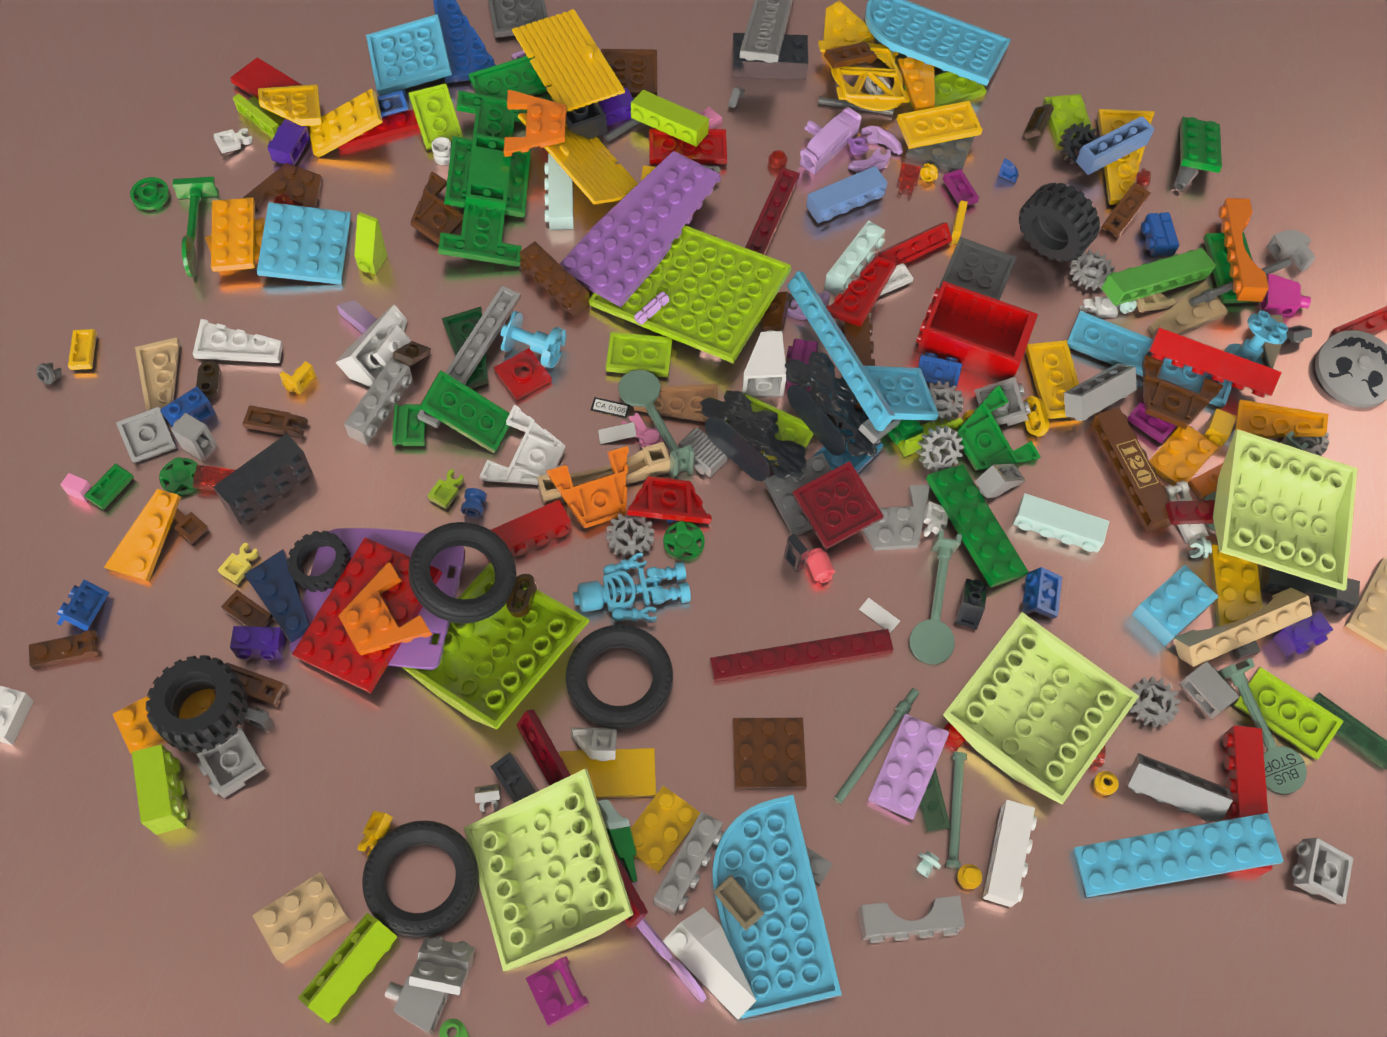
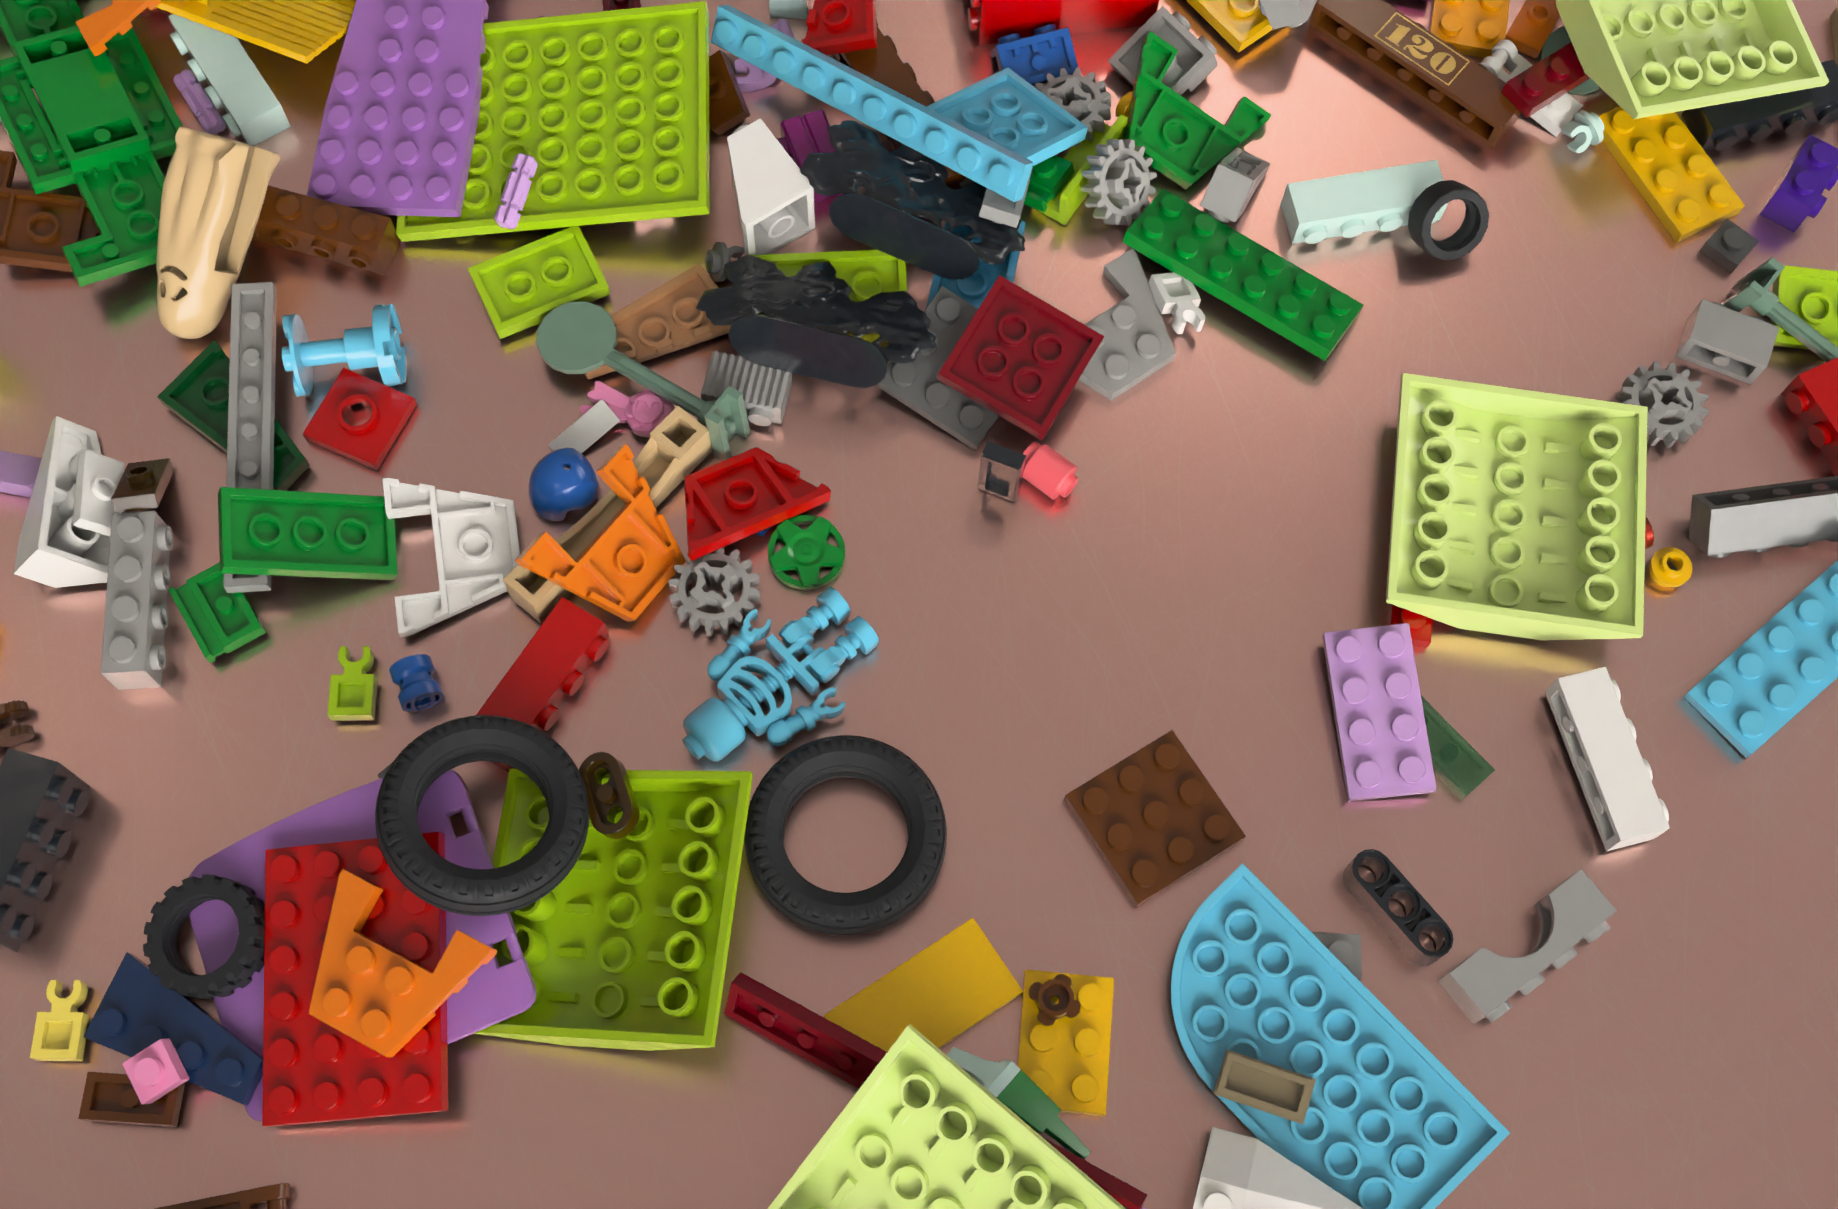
camera: 30 degrees left, 5 degrees up
dark purple brick [230,626,287,660] -> none
light grey tile [474,784,501,812] -> none
black hinge [490,752,539,803] -> none
white wing [571,727,617,761] -> none
sticker [590,397,630,418] -> none
light grey brick [653,811,724,916] -> none
dark red plate [710,629,894,682] -> none
sand green bar [834,688,920,804] -> none
white sticker [859,598,900,633] -> none
sand green piece [909,531,962,664] -> none
light aqua plate [916,851,941,878] -> none
sand green bar [946,752,967,869] -> none
black bracket [955,578,988,630] -> none
yellow plate [957,864,982,889] -> none
blue bracket [1022,567,1062,619] -> none
yellow plate [1024,396,1049,437] -> none
medium azure brick [1132,565,1219,646] -> none
tan arch [1174,588,1312,667] -> none
none -> bright pink plate [122,1038,190,1104]
none -> tan piece [156,126,280,339]
none -> lavender axle [173,70,226,135]
none -> blue helmet [528,448,599,521]
none -> dark grey plate [705,242,745,282]
none -> reddish brown plate [1029,974,1081,1026]
none -> black beam [1343,849,1454,966]
none -> black tyre [1408,180,1489,260]

